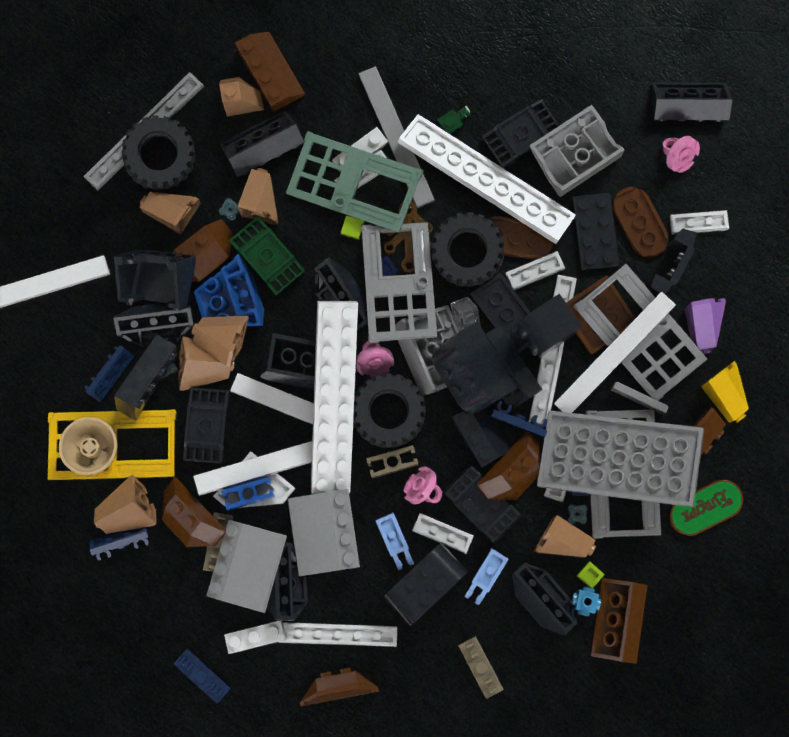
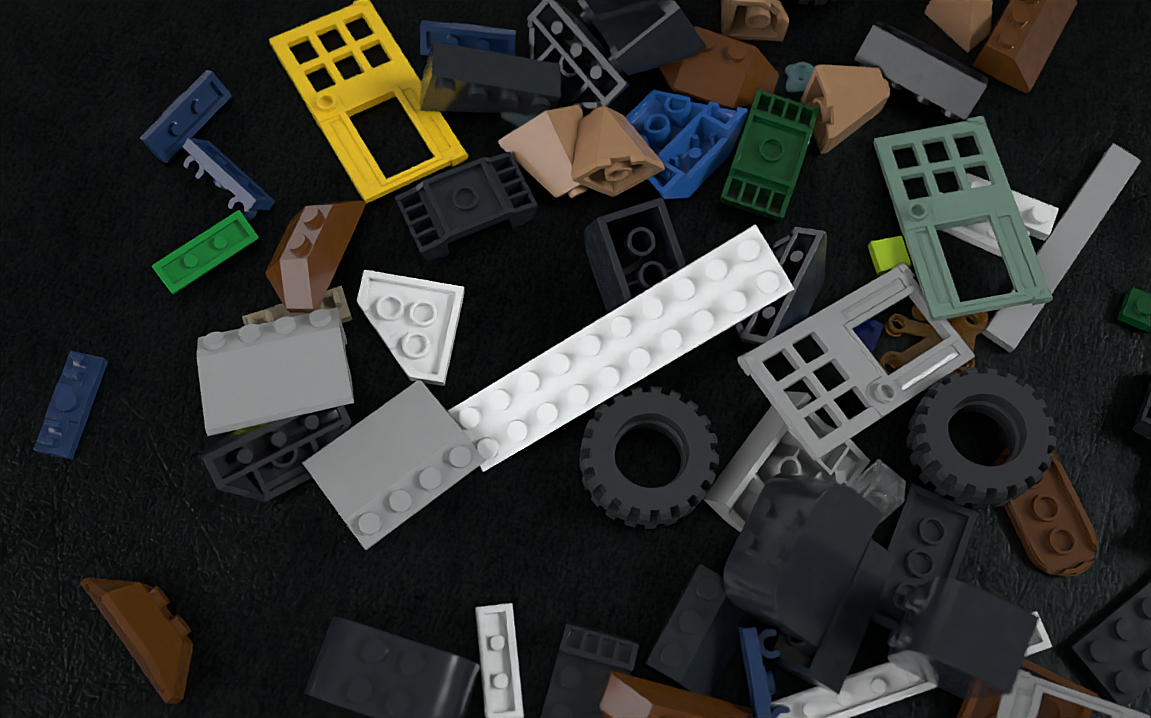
camera: 55 degrees right, 10 degrees down
tan piece [59,417,118,475] -> none
medium nougat slope [94,475,156,534] -> none
white tile [193,441,312,496] -> none
blue piece [221,477,275,511] -> none
white plate [224,620,286,654] -> none
white tile [230,373,314,424] -> none
white tile [279,623,397,647] -> none
bright pink tile [356,341,394,378] -> none
dark tan piece [366,445,418,479] -> none
light blue hinge [376,513,414,570] -> none
white plate [397,114,575,244] -> none
bright pink tile [404,467,442,504] -> none
white tile [505,251,565,290] -> none
none -> dark blue plate [140,70,232,163]
none -> green plate [152,210,259,295]

